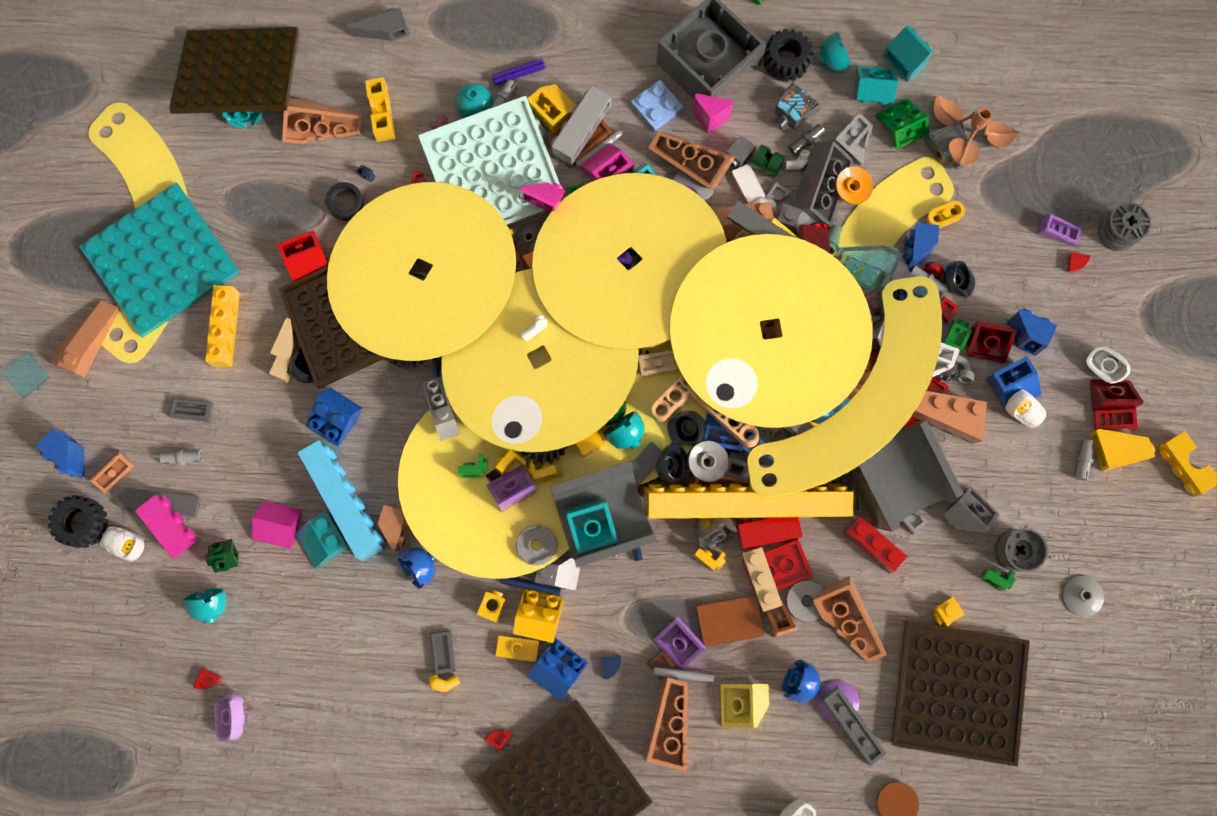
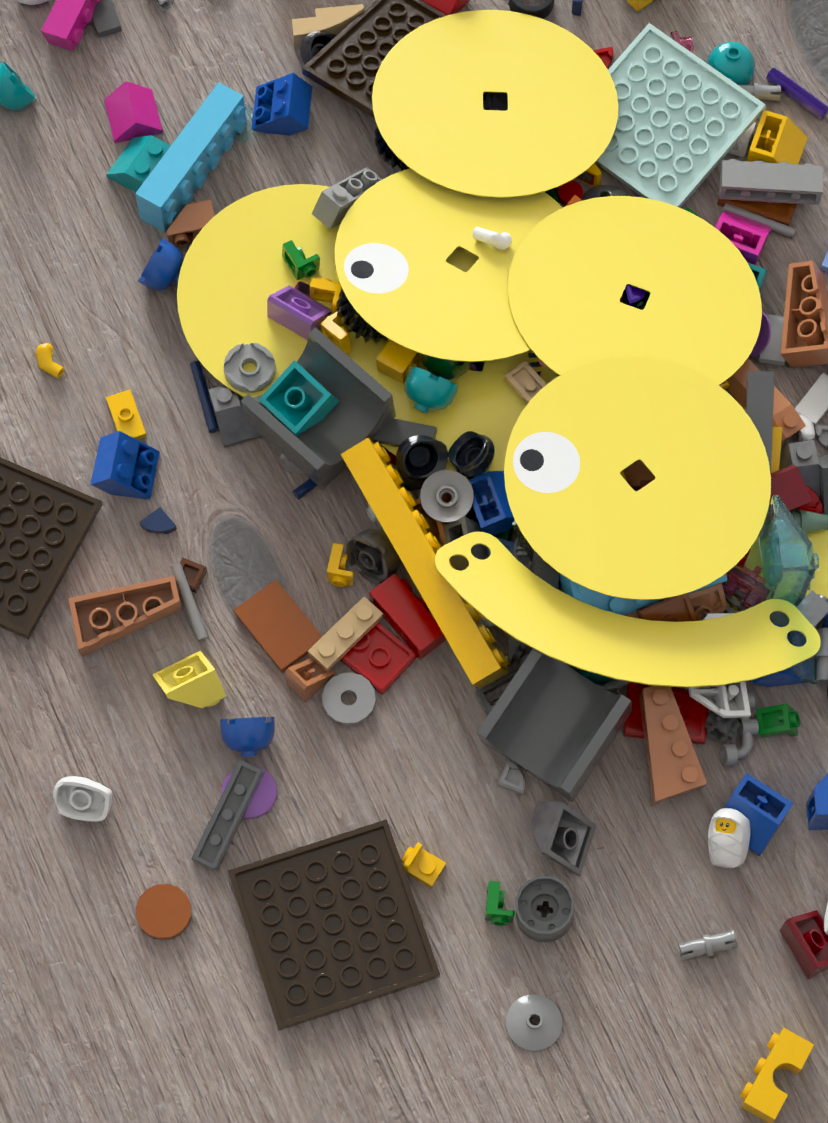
camera: 60 degrees right, 10 degrees down
dark green brick [205,539,239,573] -> none
dark grey tile [430,630,456,675] -> none
yellow brick [477,590,507,623] -> none
red tile [483,729,512,751] -> none
yellow slope [513,589,564,643] -> none
dark pink slope [519,182,565,213] -> none
light nougat beam [652,375,759,447] -> none
medium lavender slope [654,617,706,670] -> none
nougat wedge [813,576,887,663] -> none
red brick [843,516,908,573] -> none
red tile [940,296,959,324] -> none
dark red slope [966,321,1018,363] -> none
yellow slope [1089,429,1155,471] -> none
red slope [1094,408,1138,430] -> none

